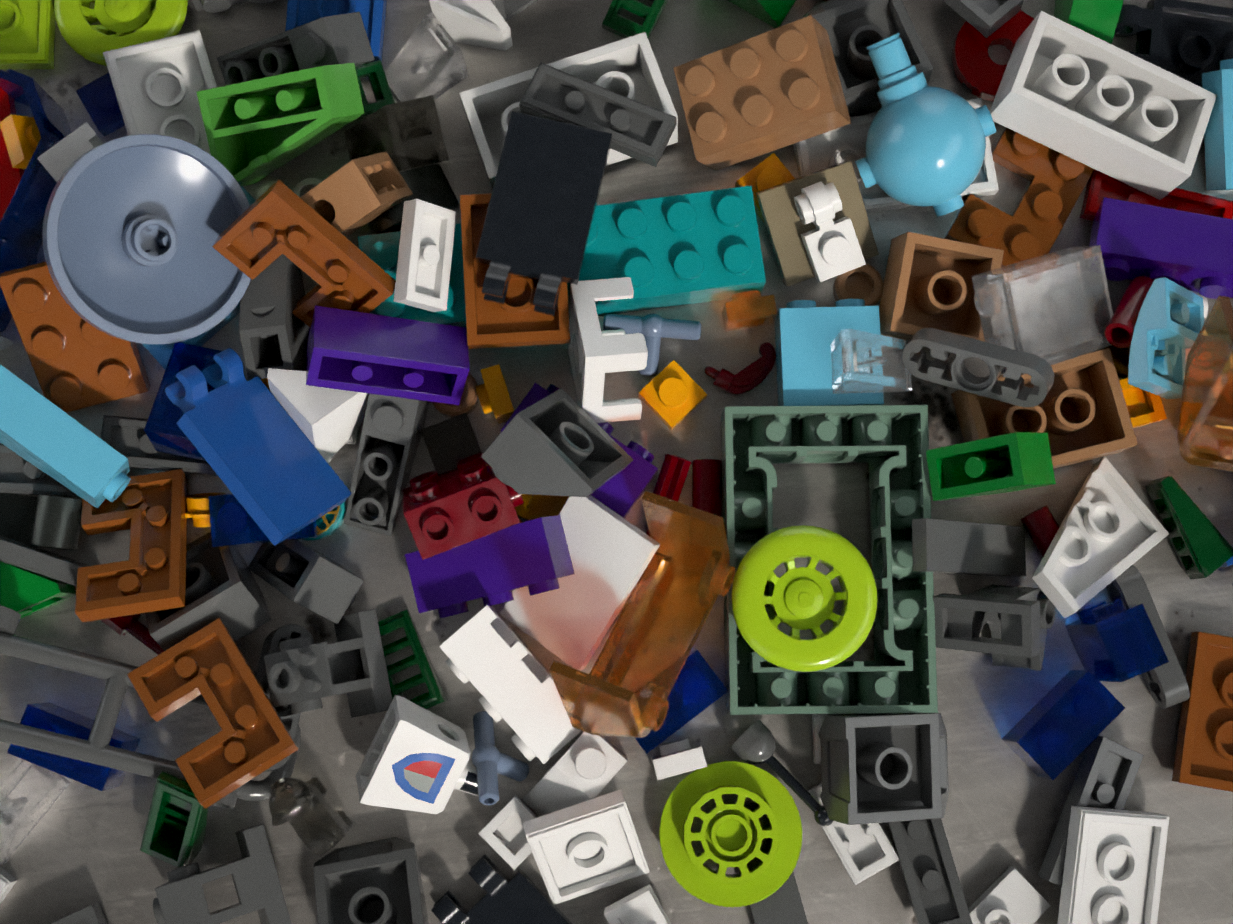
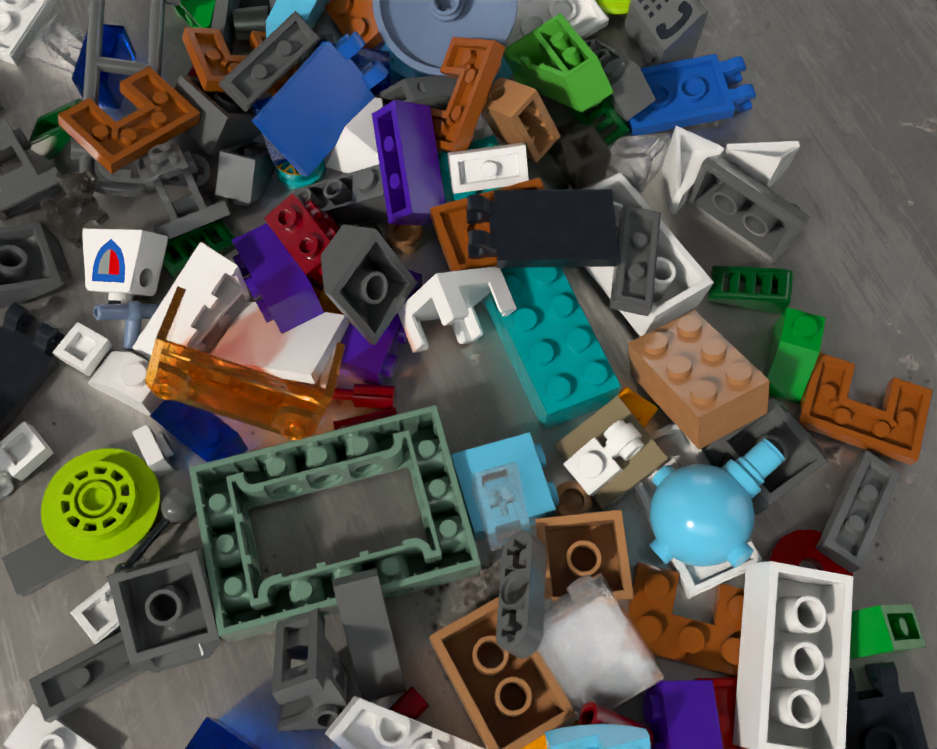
camera: 75 degrees right, 15 degrees down
light orange plate [475,364,514,424] -> none
white tile [523,789,650,905] -> none
sand blue piece [603,313,702,376] -> none
light orange plate [638,360,708,431] -> none
dark red piece [704,342,776,395] -> none
clear orange plate [722,290,777,332] -> none
lime wheel [732,525,878,672] -> none
green slope [926,432,1056,501] -> none
none -> dark grey tile [219,11,321,112]

